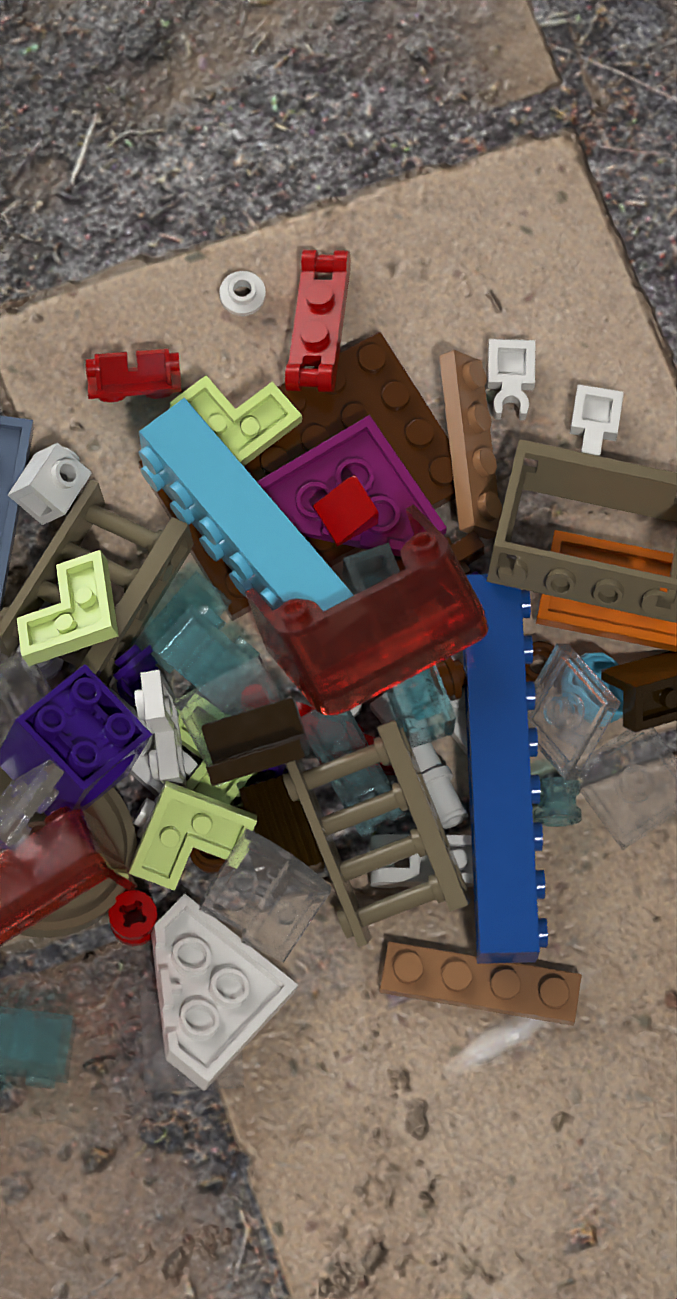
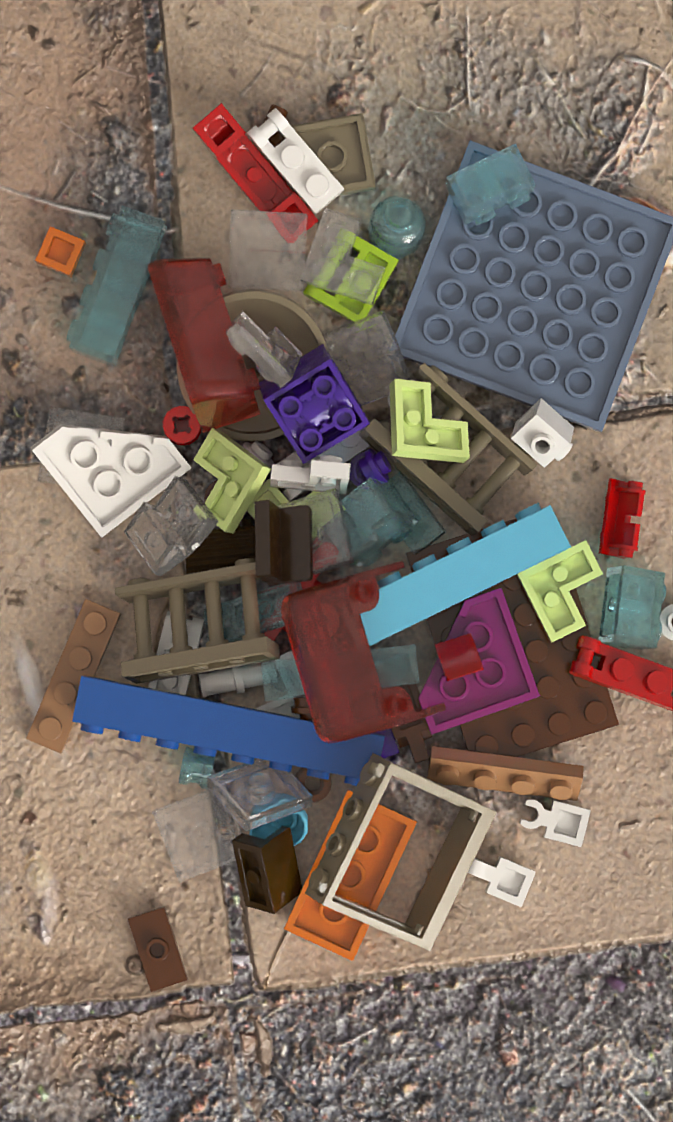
camera: 105 degrees right, 15 degrees up
none -> clear light blue brick [599,565,666,650]

